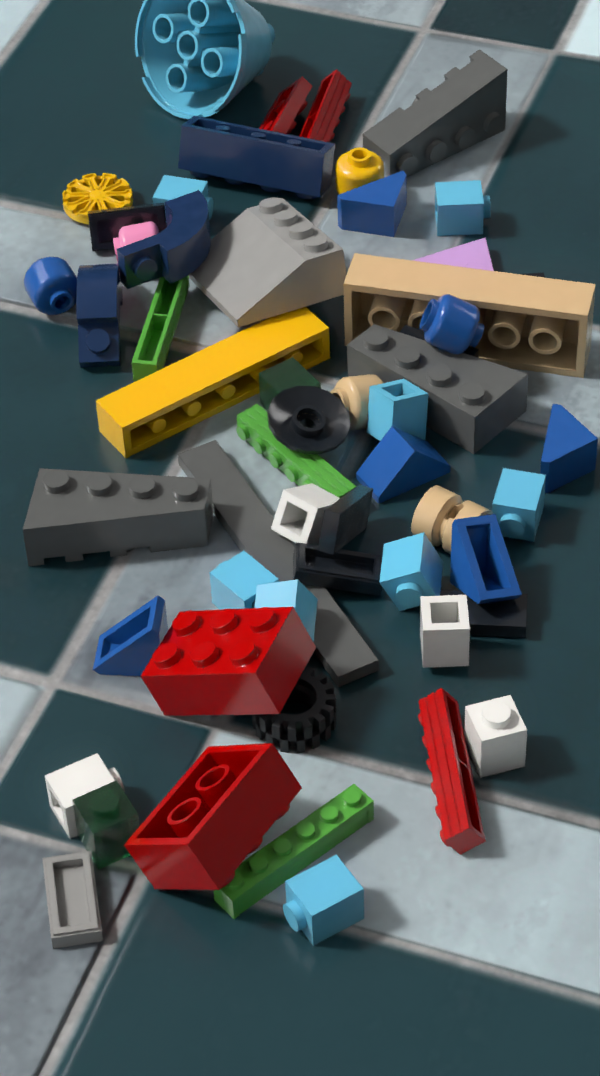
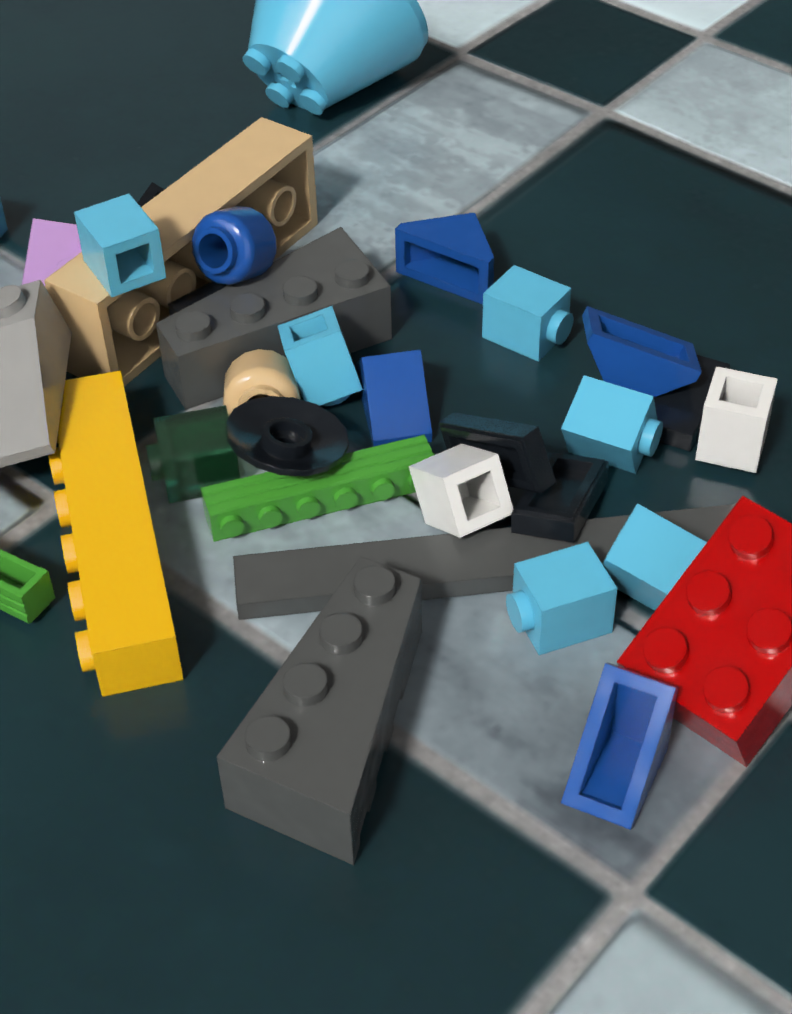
camera: 70 degrees left, 0 degrees up
tan wheel [411,485,493,554] -> none
none -> medium azure brick [74,193,166,297]

